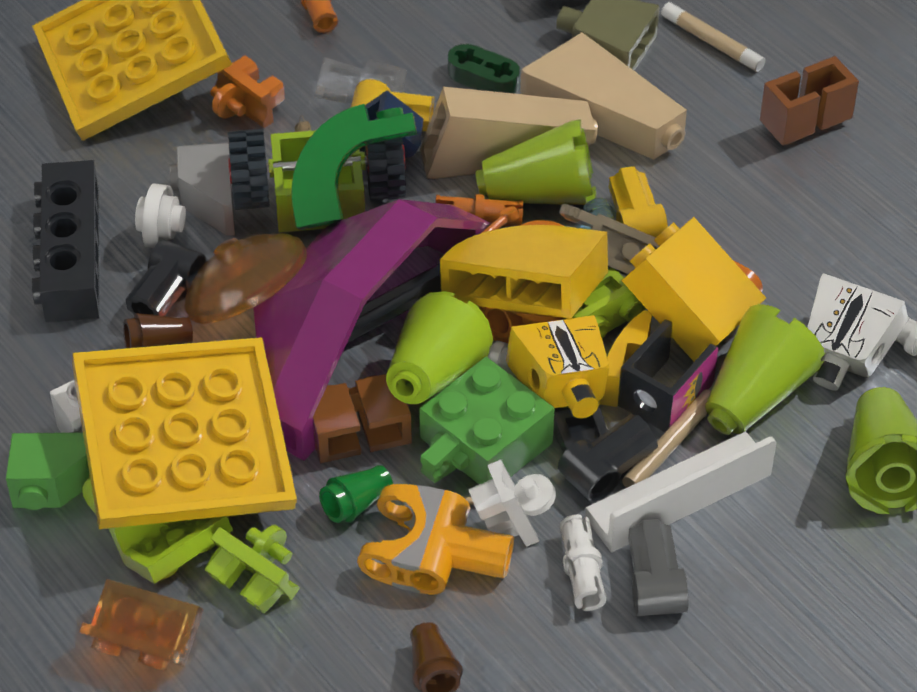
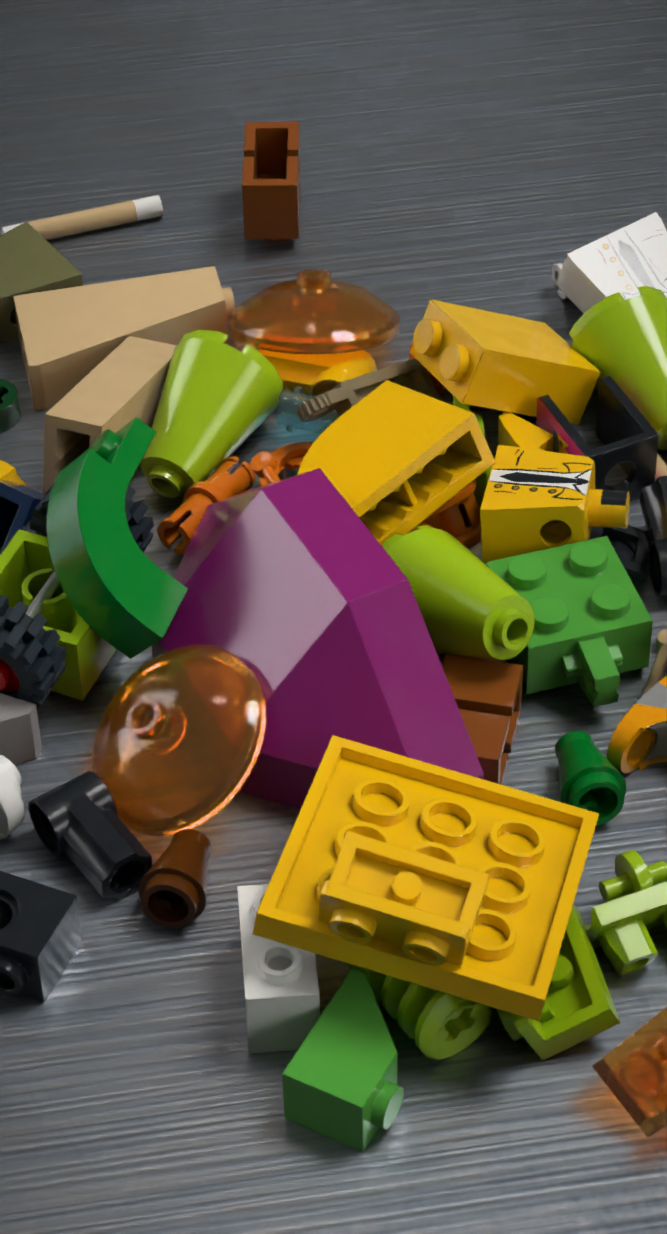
camera: 60 degrees left, 5 degrees down
none -> clear orange dish [228,270,400,354]
none -> yellow bracket [319,831,490,966]

